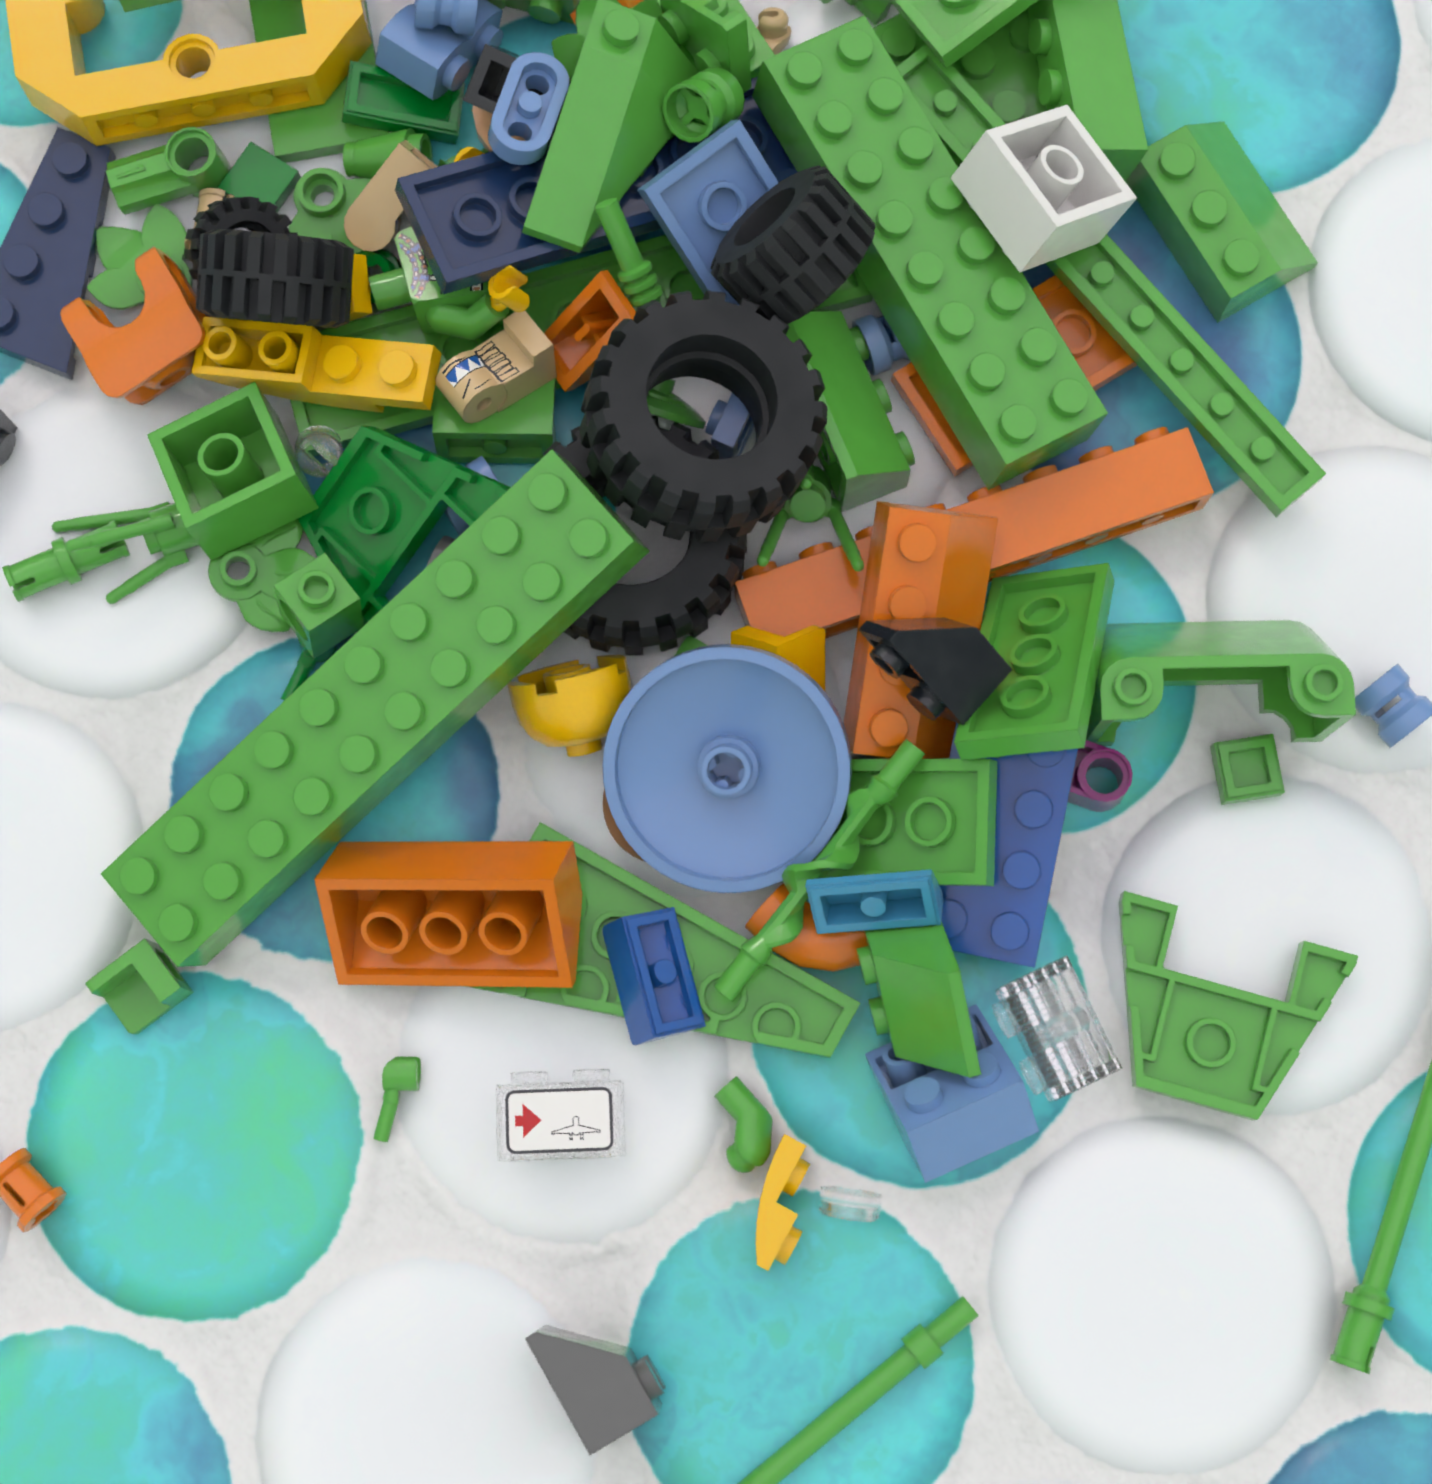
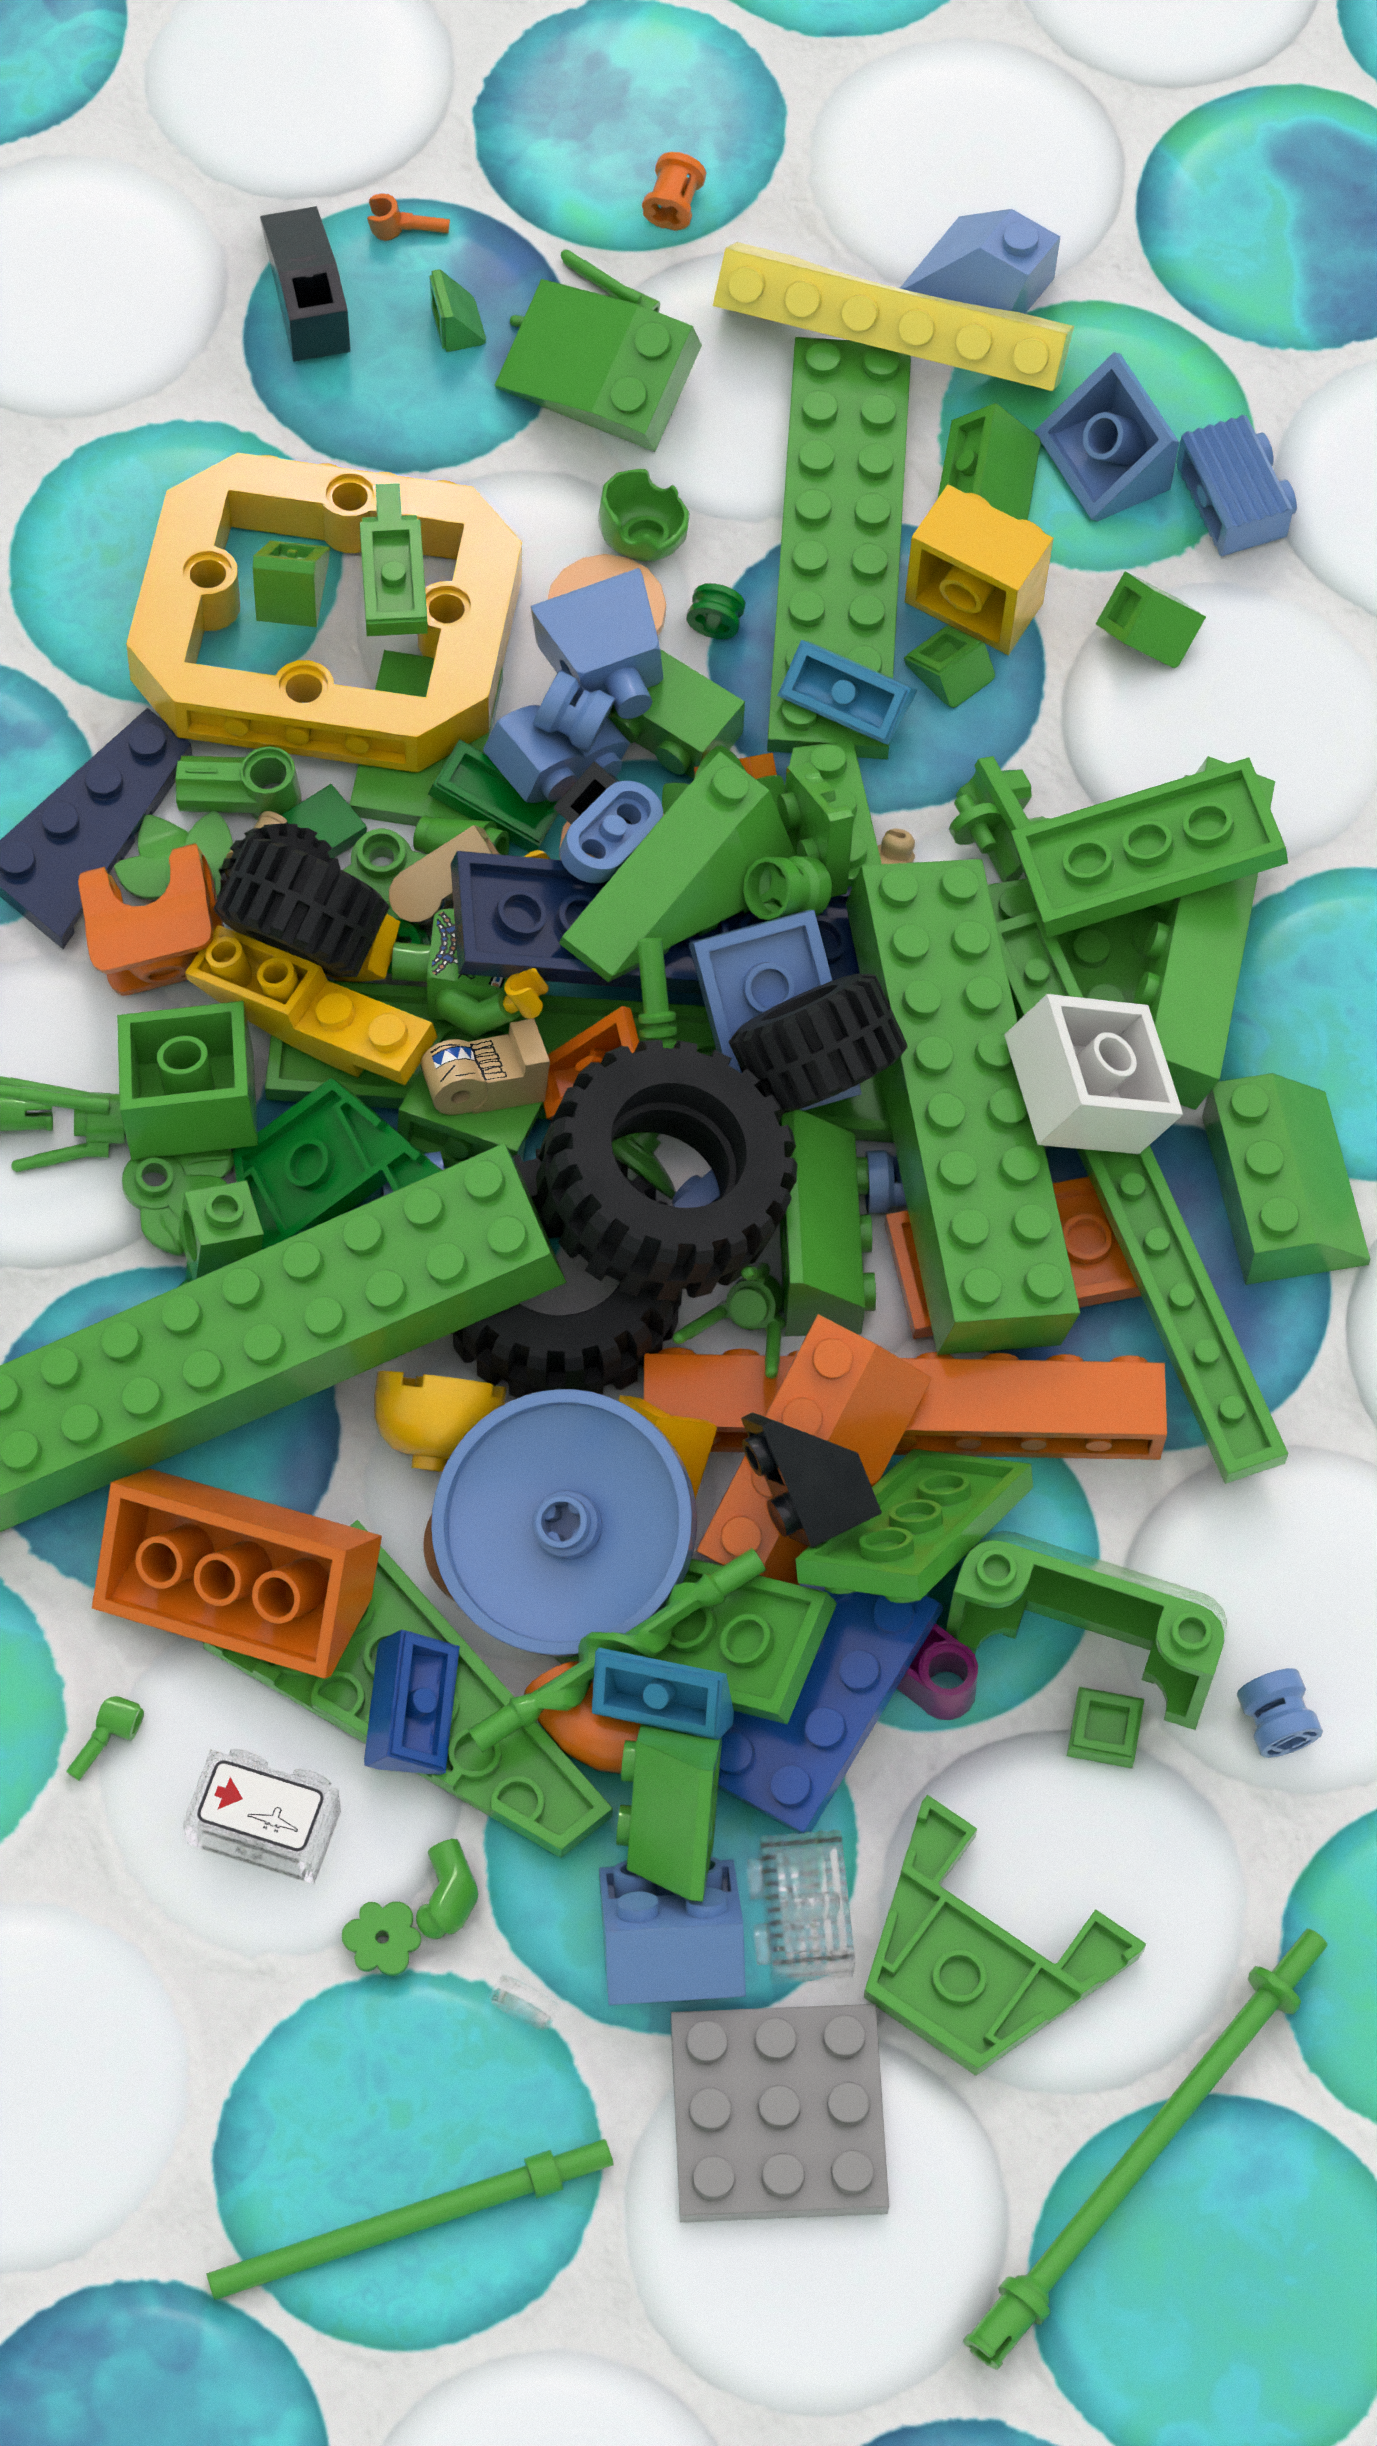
camera: 15 degrees right, 15 degrees down
clear hinge [295,425,343,478] -> none
dark grey slope [525,1325,666,1455] -> none
yellow slope [755,1134,810,1271] -> none
none -> bright green plant [342,1901,421,1976]
none -> light grey plate [670,2004,889,2222]

